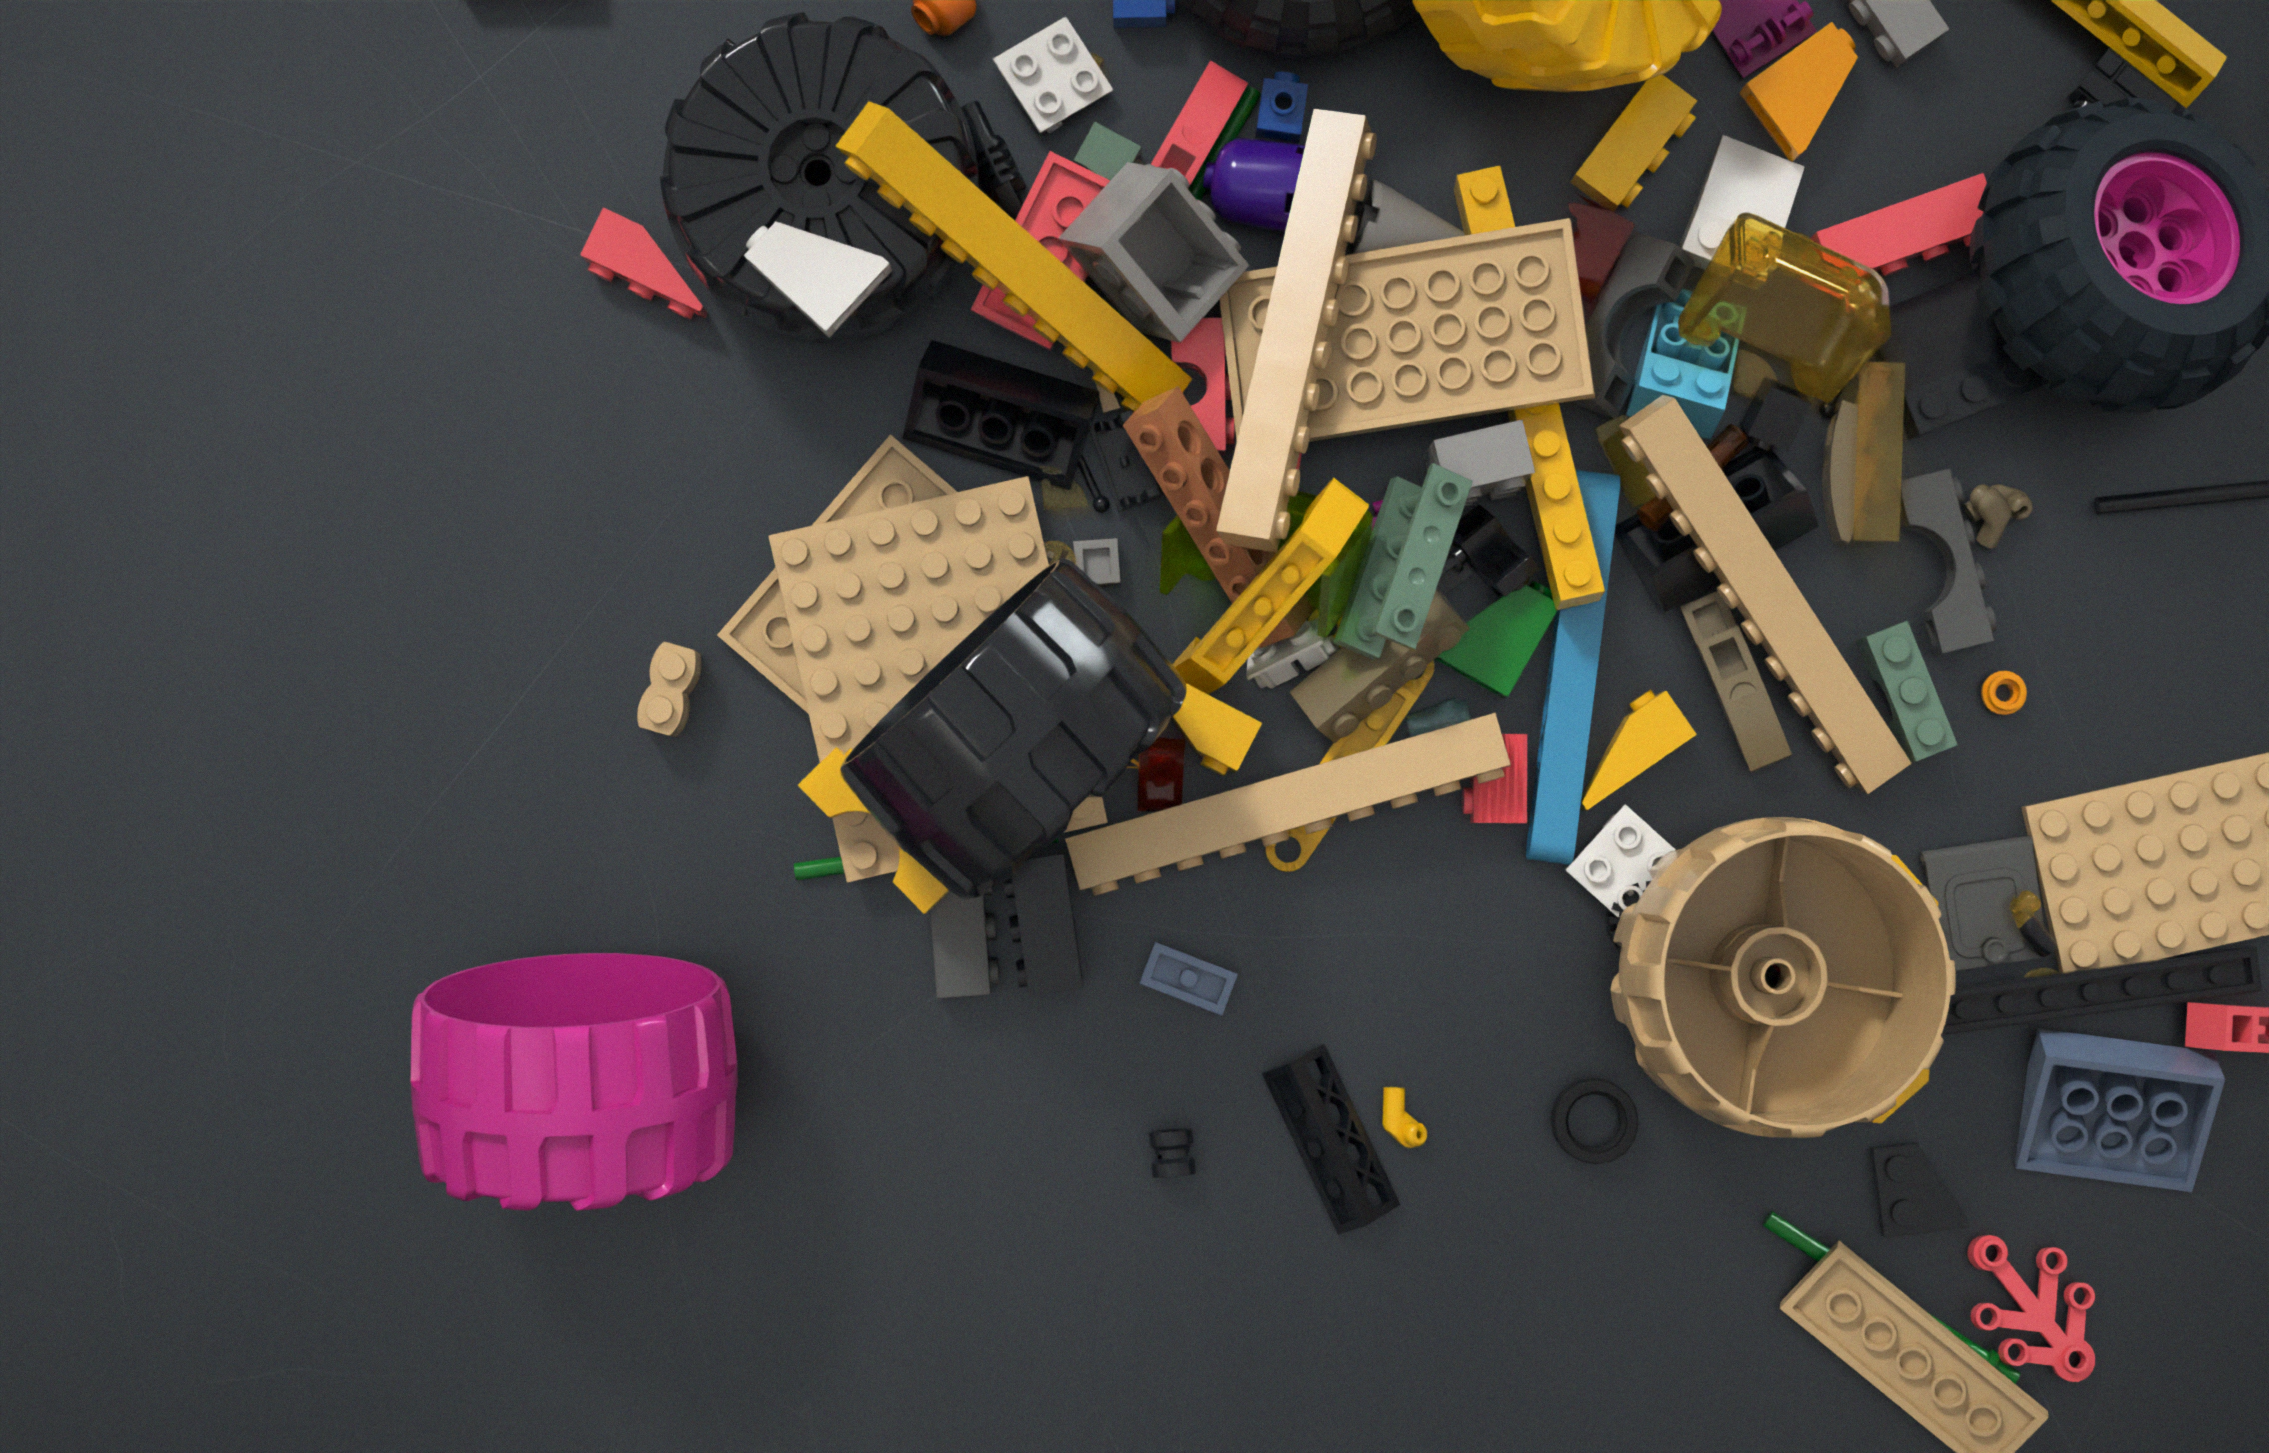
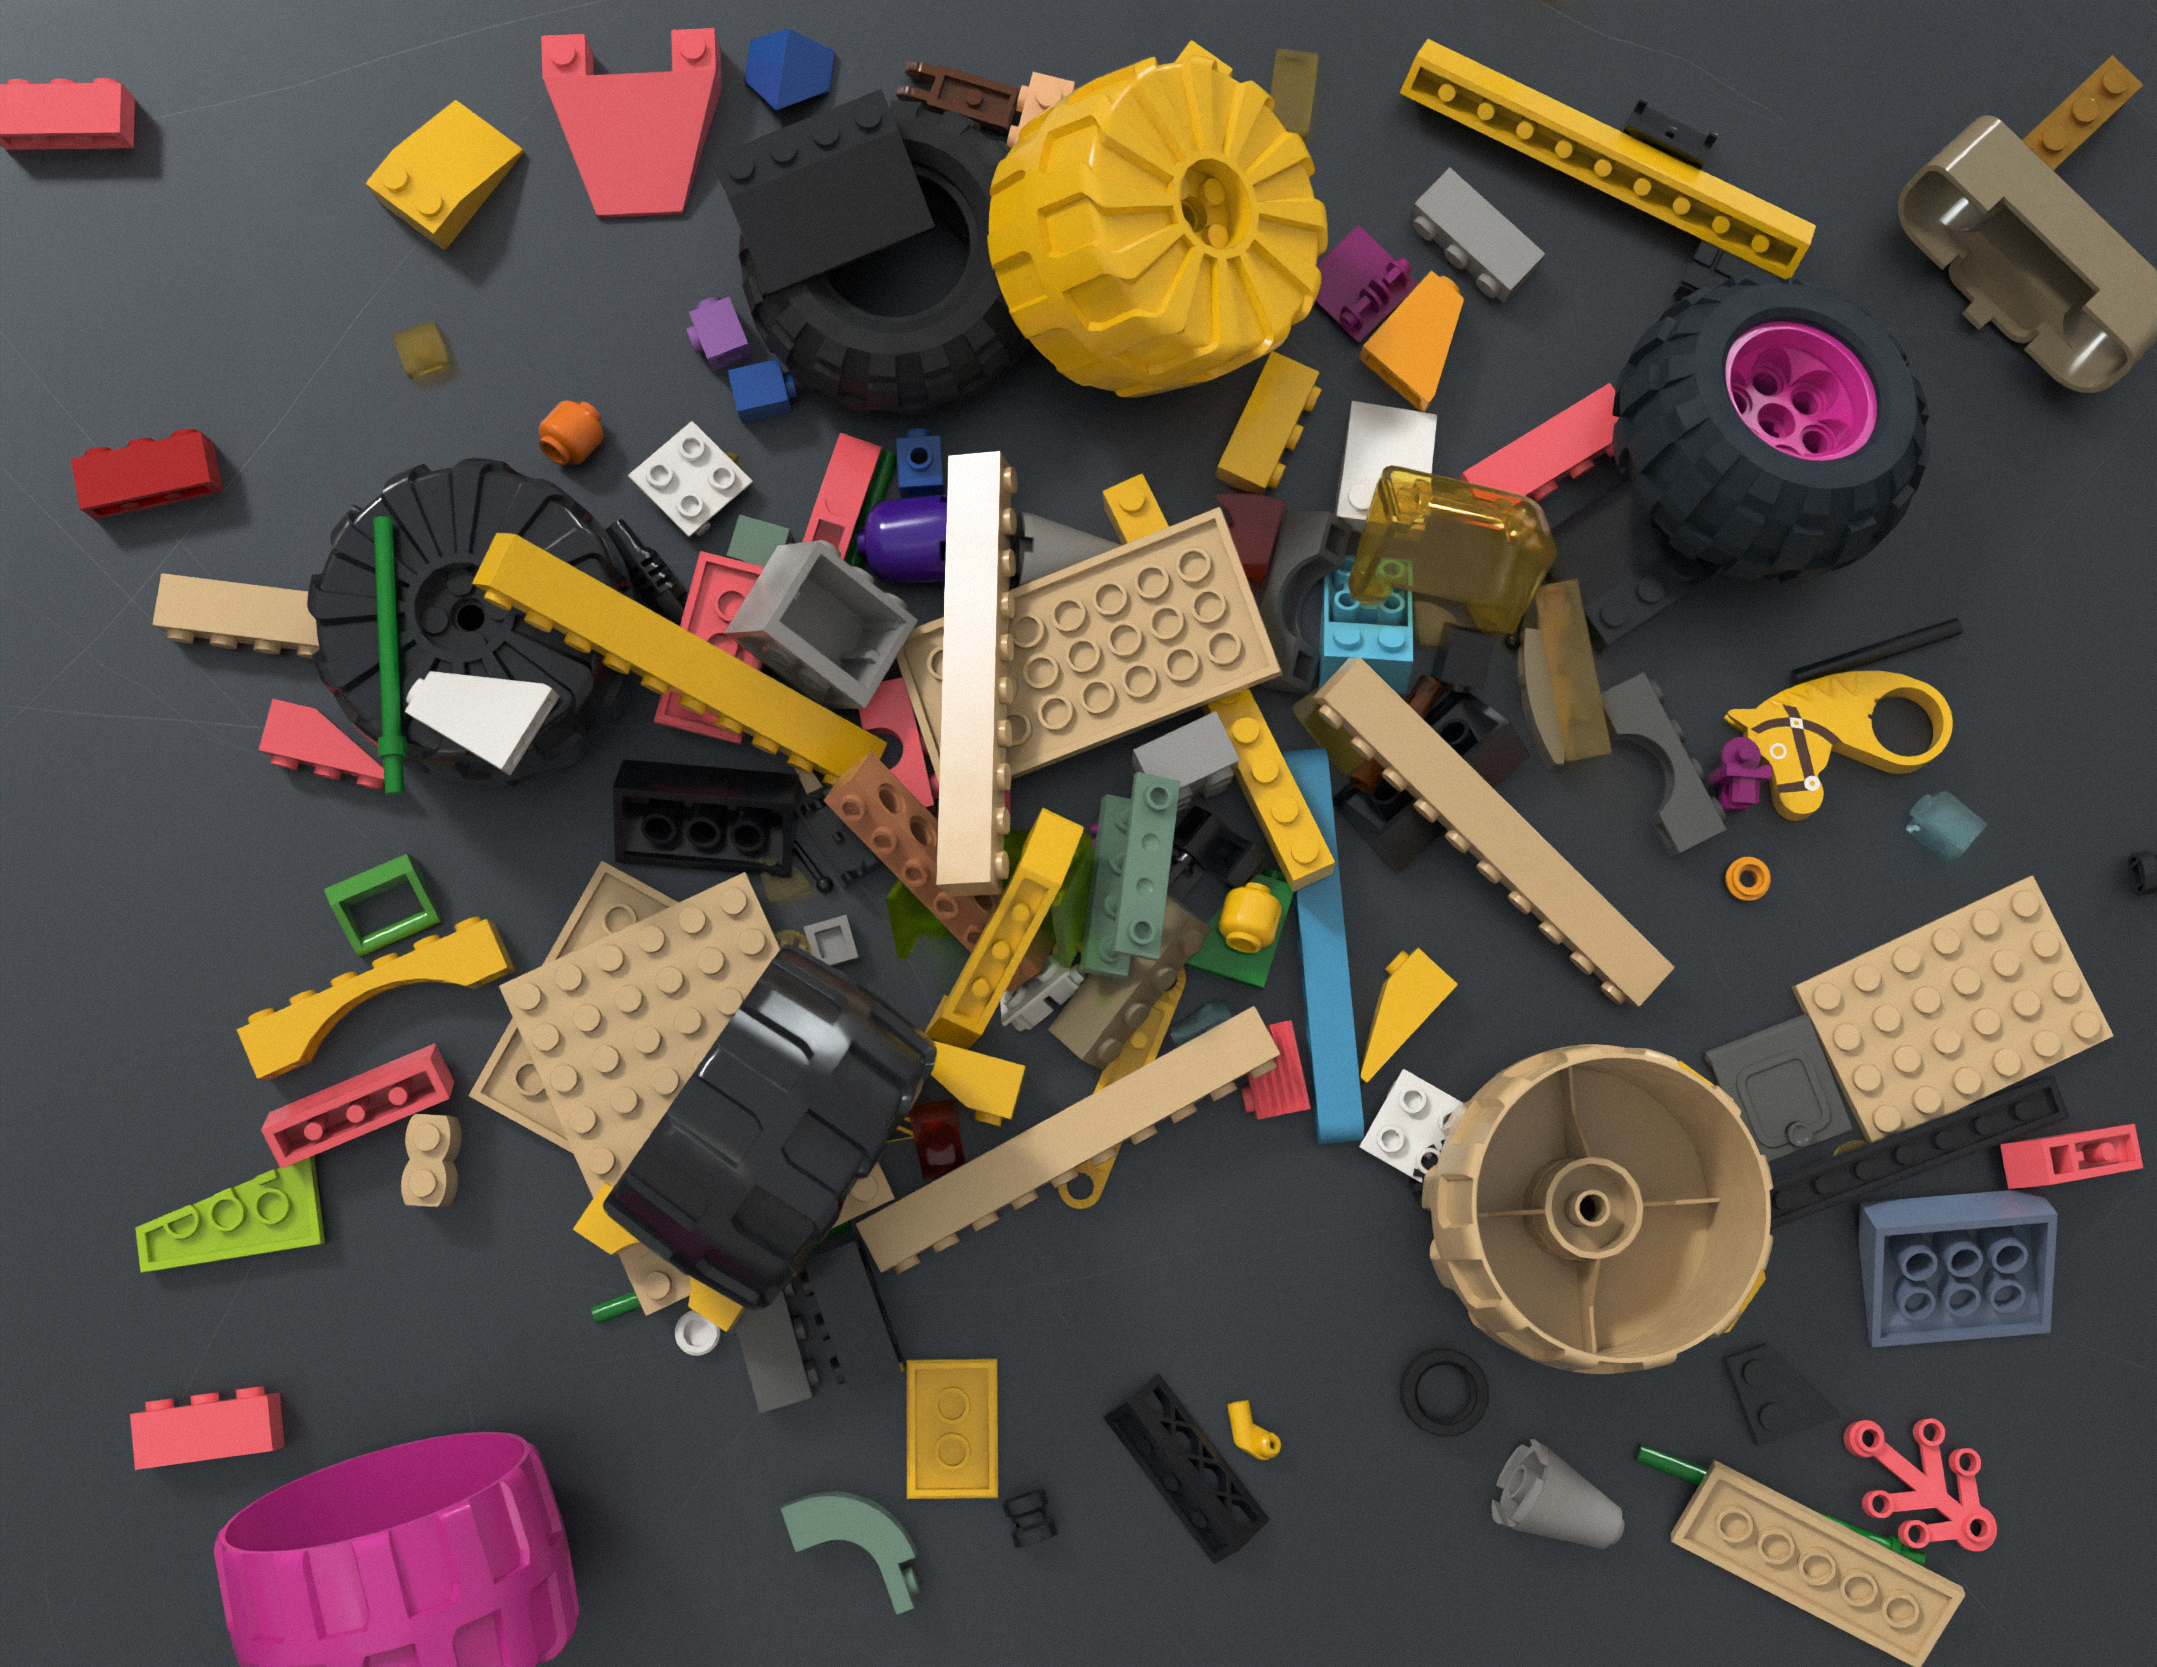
camera: 15 degrees left, 5 degrees down
sand blue plate [1139,942,1238,1015] -> none
dark tan slope [1680,591,1792,773] -> none
sand green arch [1856,621,1958,762] -> none
dark tan arm [1962,484,2033,523] -> none
dark tan arm [1970,484,2011,548] -> none
arm [2009,890,2057,957] -> none
none -> coral brick [130,1386,285,1470]
none -> lime wing [135,1156,325,1273]
none -> tan brick [152,573,320,659]
none -> yellow arch [237,916,516,1081]
none -> coral brick [261,1043,455,1169]
none -> bright green tile [324,854,442,958]
none -> green bar [373,516,407,795]
none -> white tile [675,1310,722,1356]
none -> sand green arch [780,1491,921,1615]
none -> yellow tile [907,1358,998,1499]
none -> yellow head [1218,882,1282,953]
none -> light grey cone [1491,1439,1625,1549]
none -> magenta hips [1708,737,1772,812]
none -> yellow animal [1724,670,1953,821]
none -> clear light blue brick [1905,790,1988,863]

